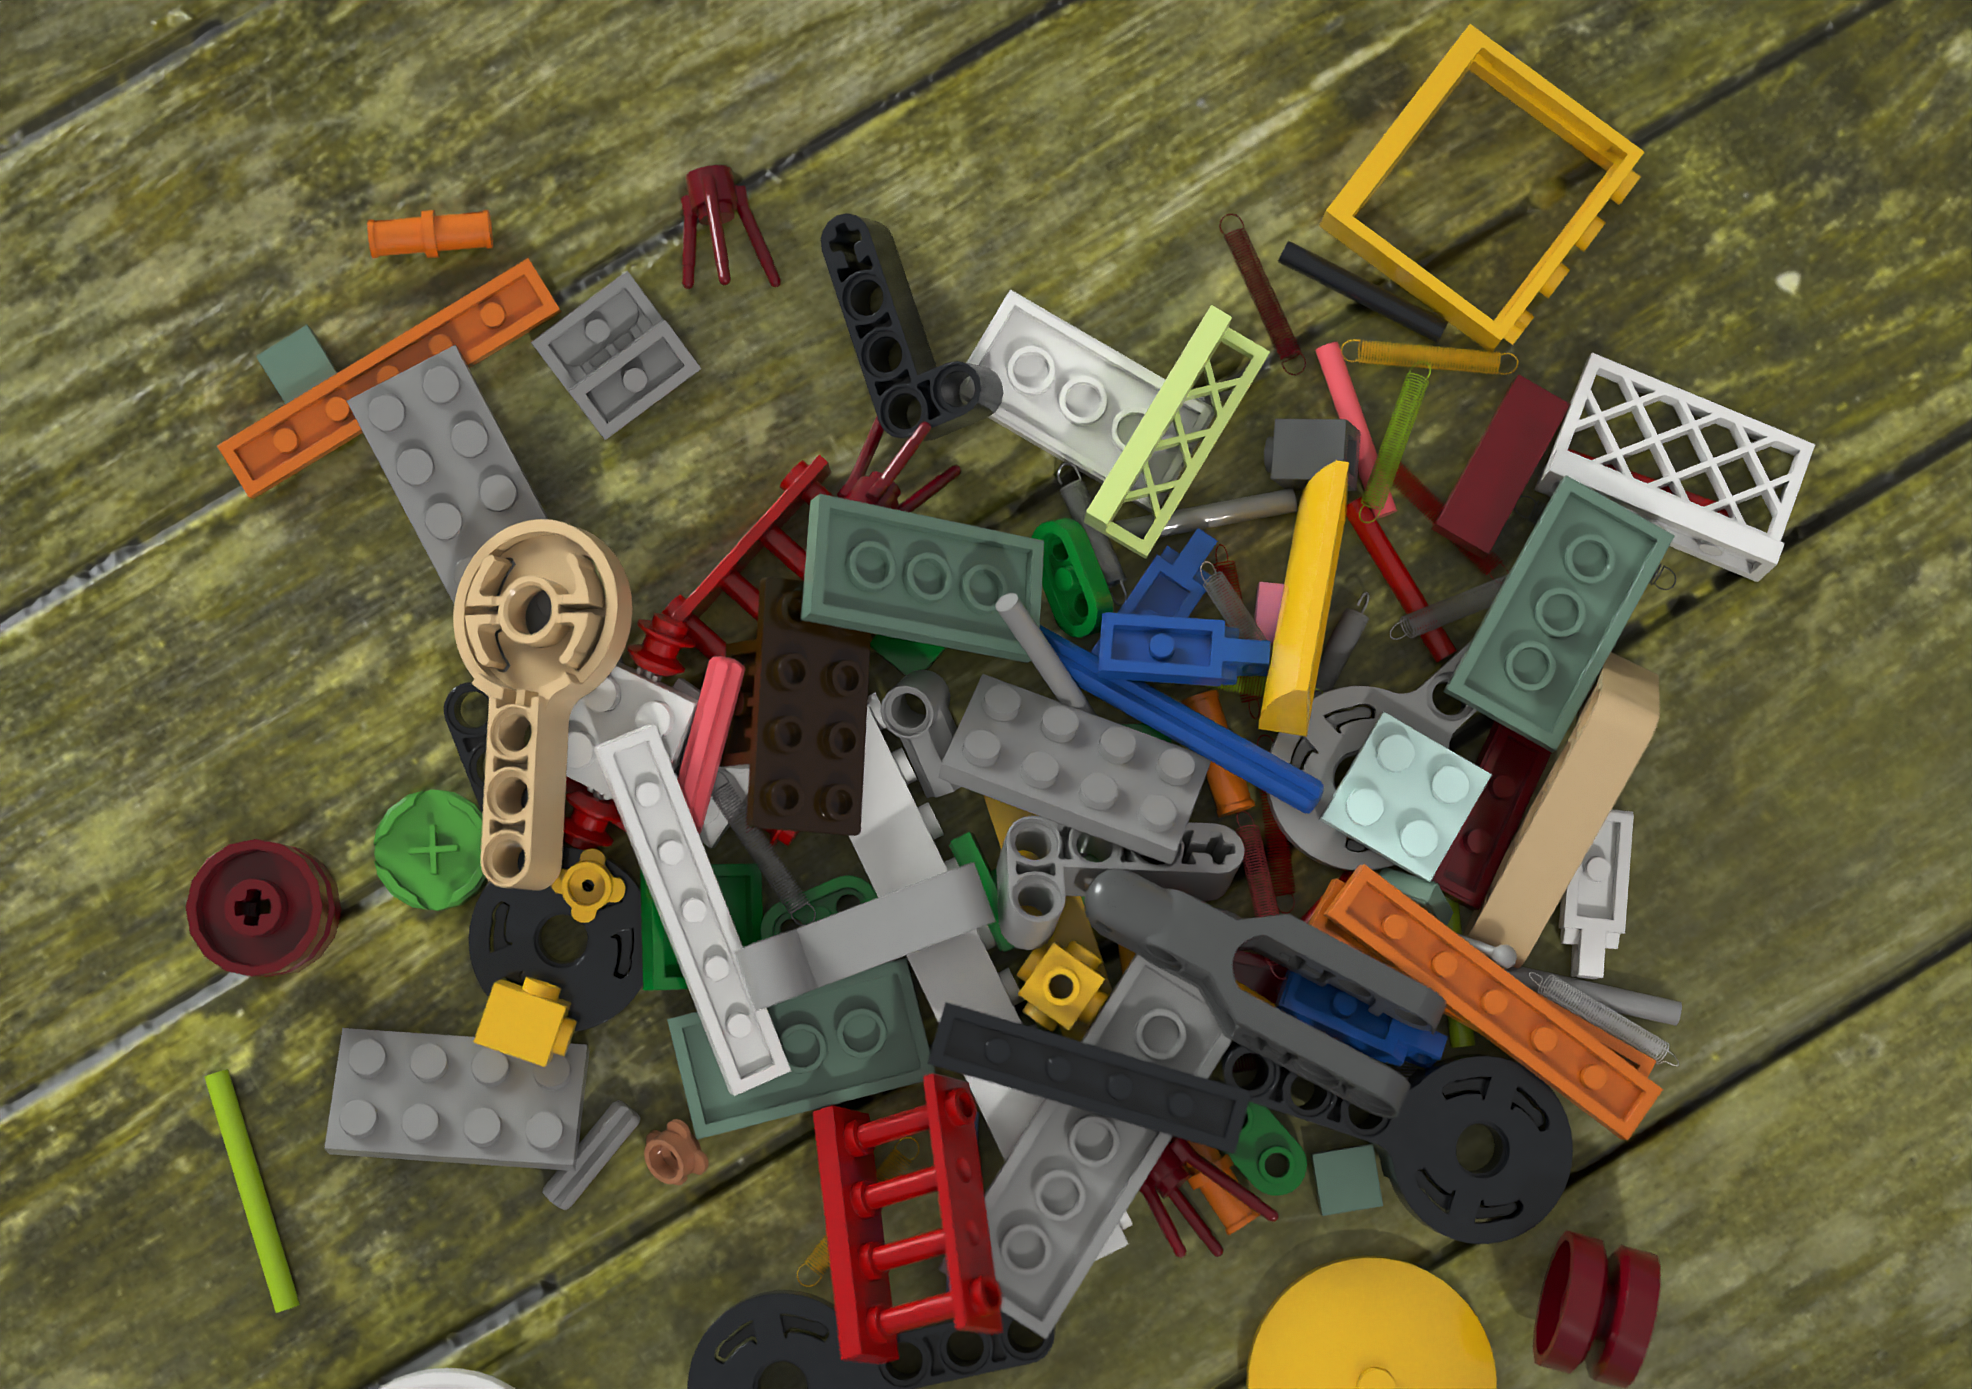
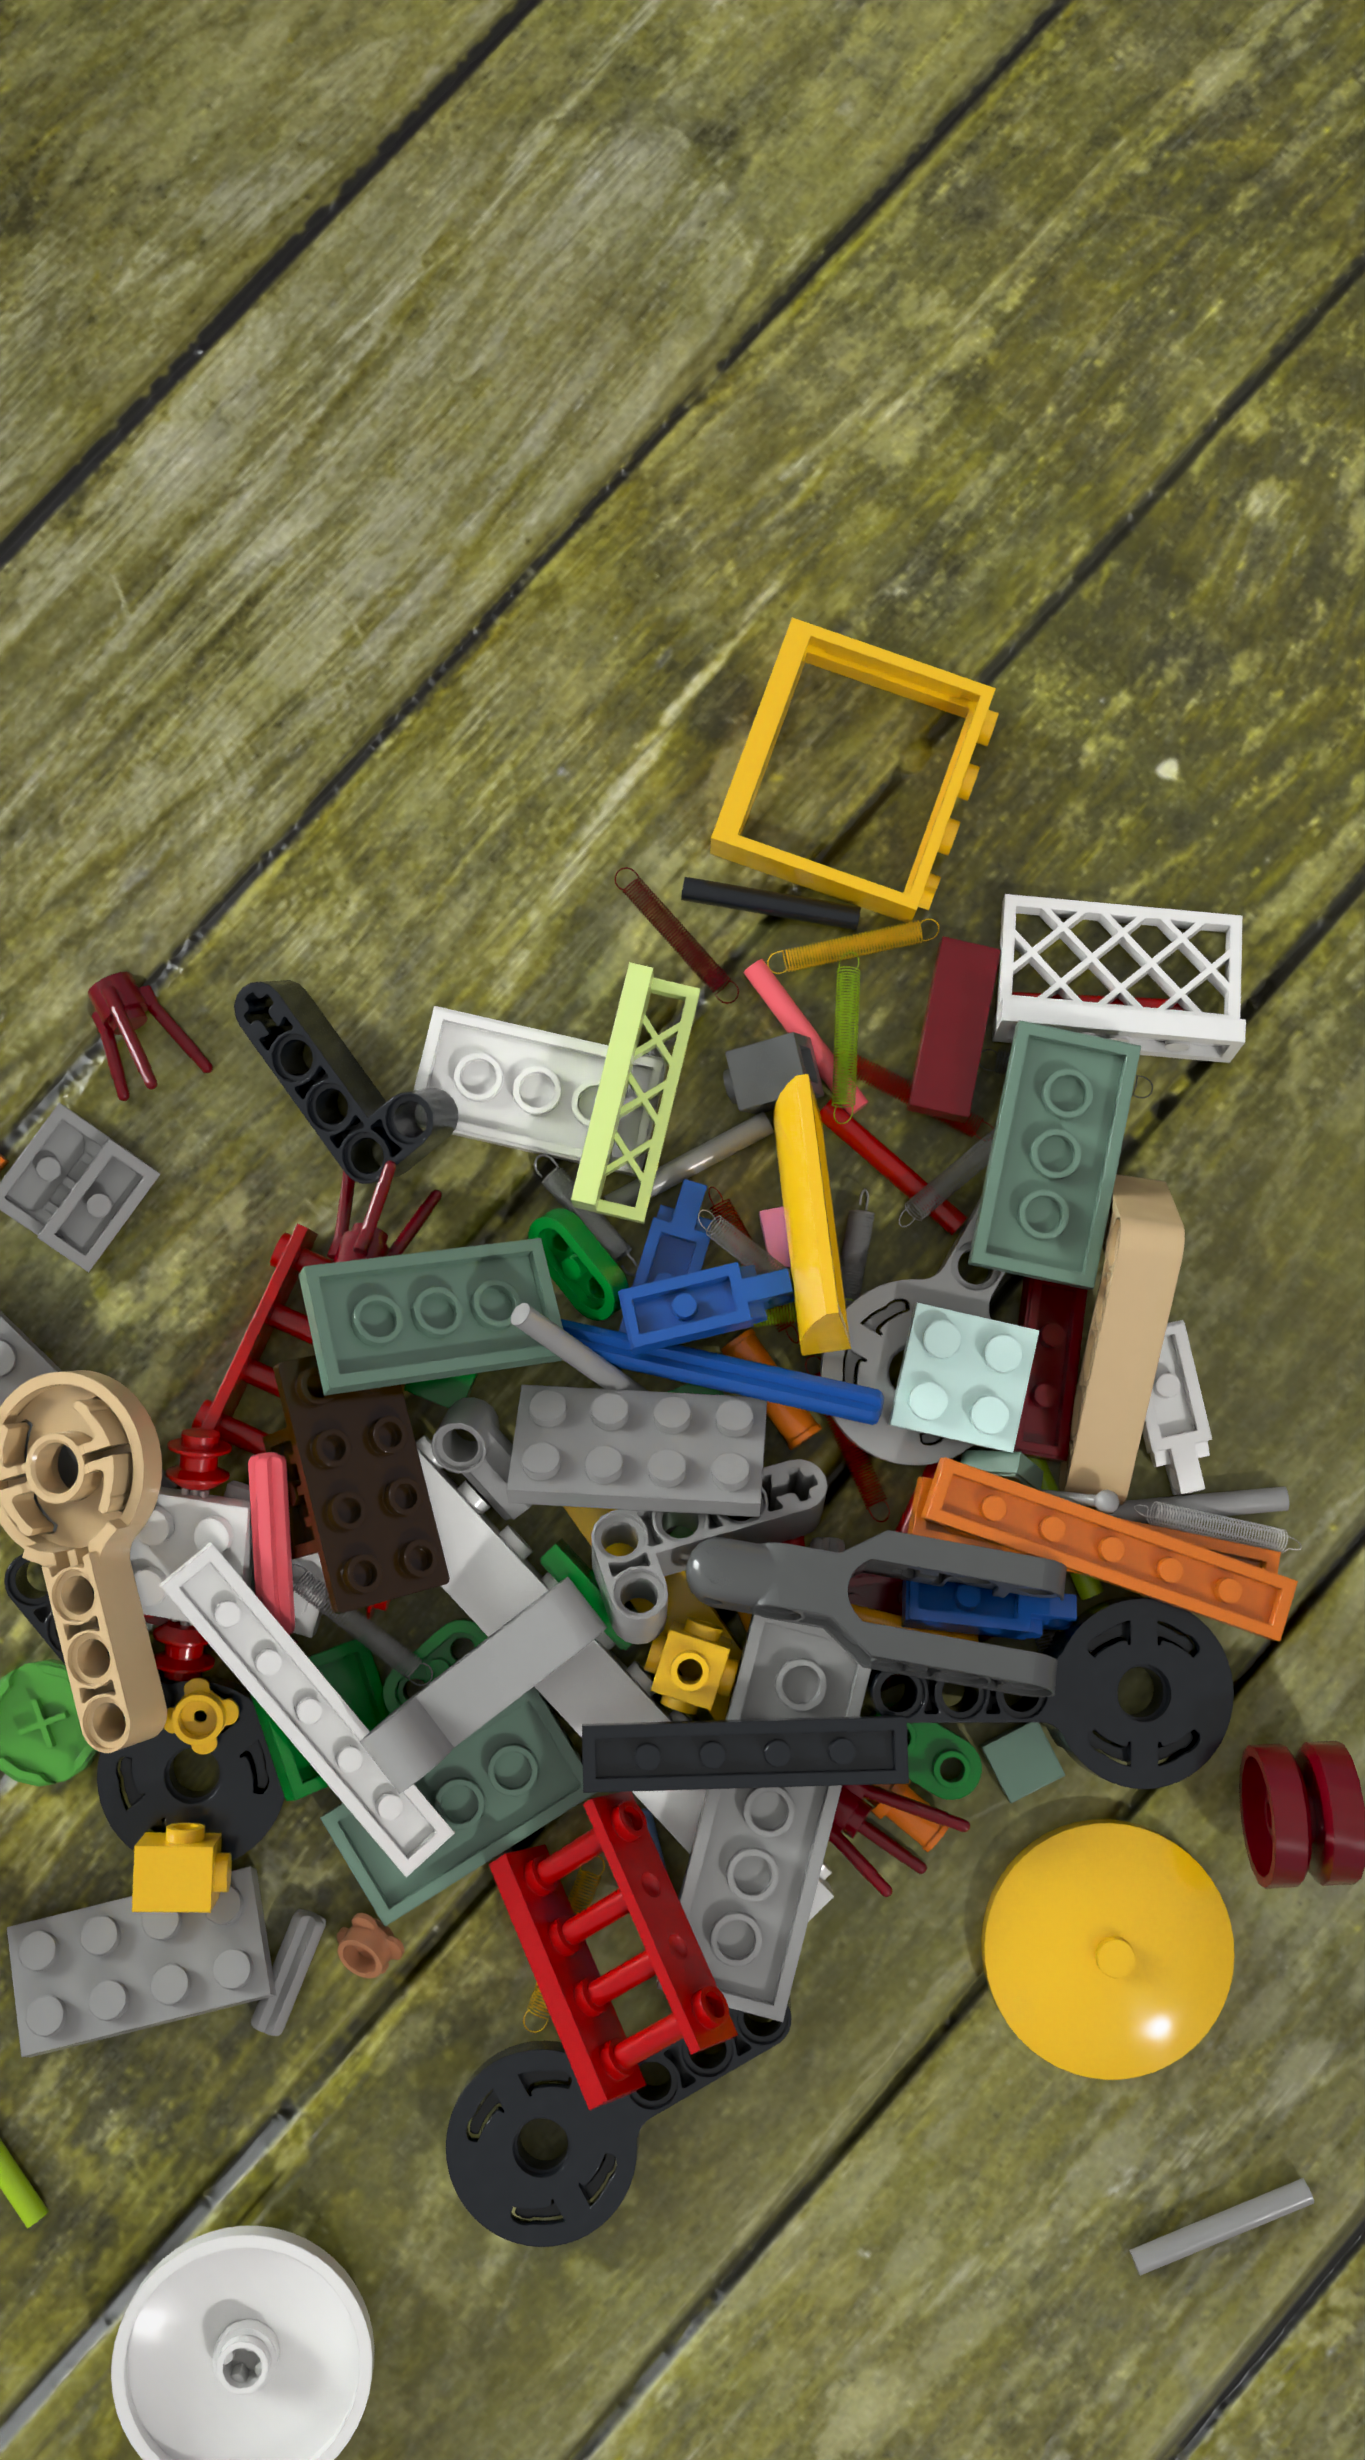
camera: 20 degrees left, 0 degrees up
coral piece [1235,811,1289,980] -> none

